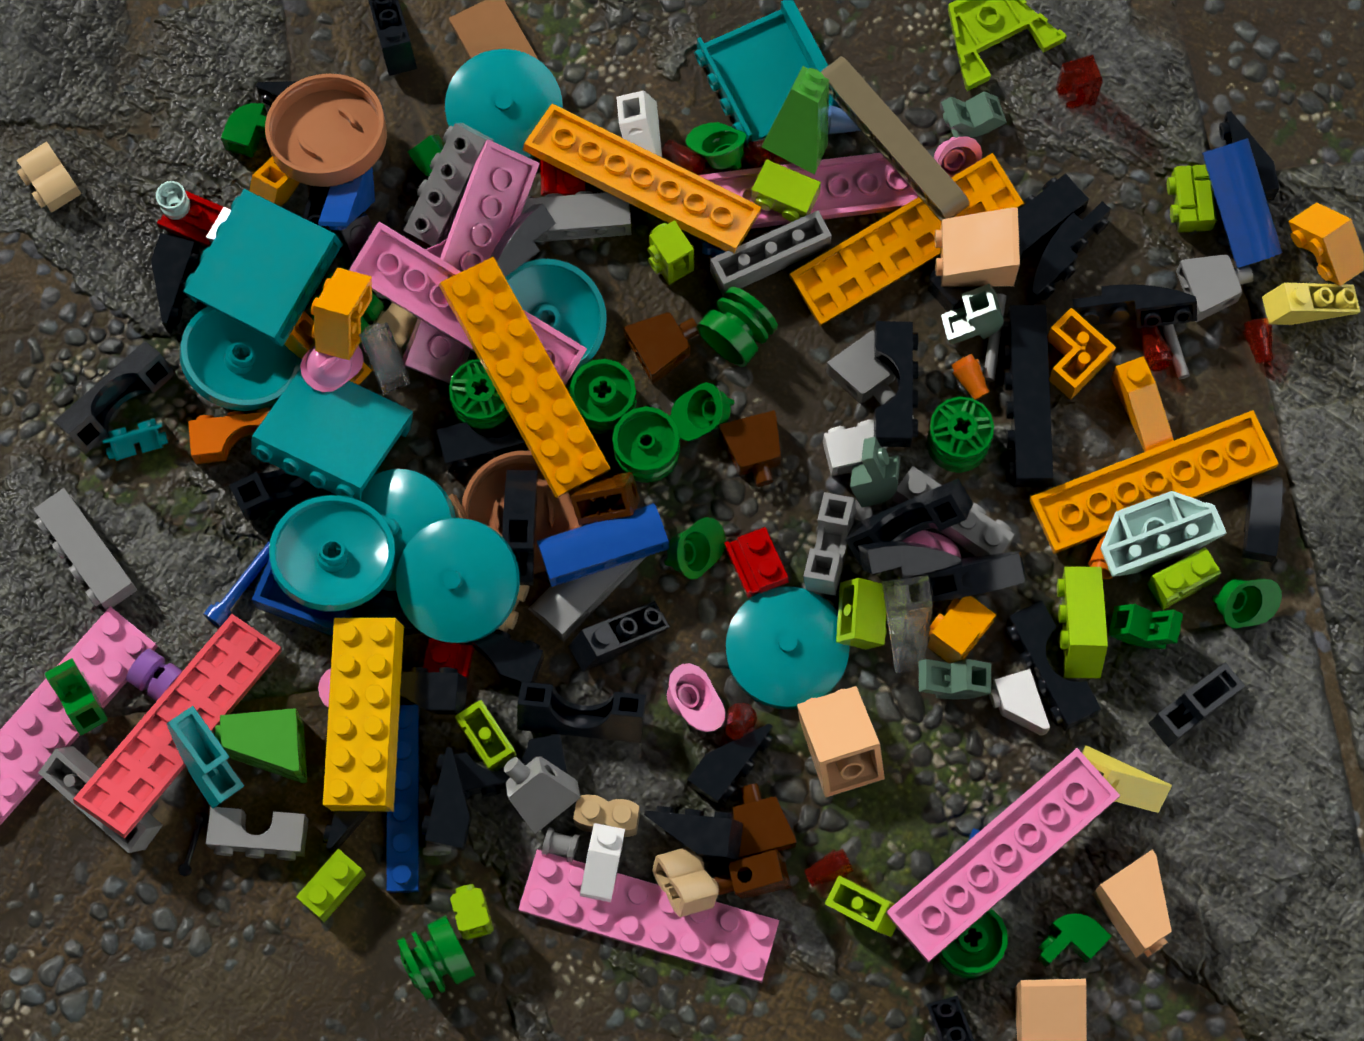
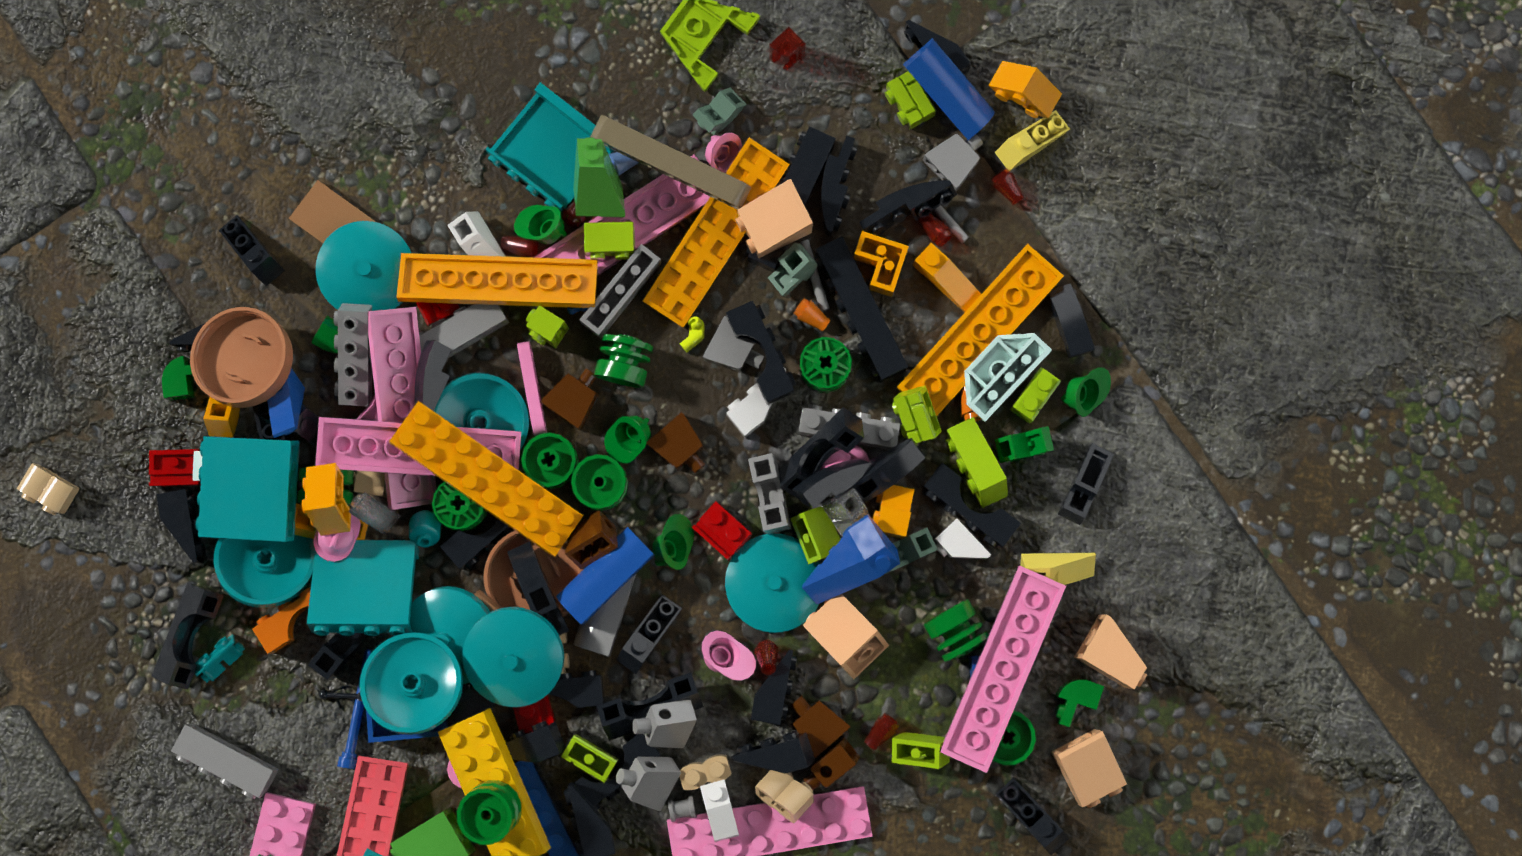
camera: 25 degrees left, 10 degrees up
medium lavender wheel [126,648,182,701] -> none
light aqua wheel [156,181,190,220] -> none
sand green brick [850,437,900,508] -> none
none -> black hinge [319,690,362,702]
none -> teal head [409,510,441,547]
none -> green wheel [457,780,522,845]
none -> bright pink beam [517,341,547,436]
none -> light grey torso [633,700,697,748]
none -> neon yellow arm [679,316,705,353]
none -> blue wedge [802,514,900,604]
none -> lime brick [893,386,942,443]
none -> green wheel [923,599,989,662]

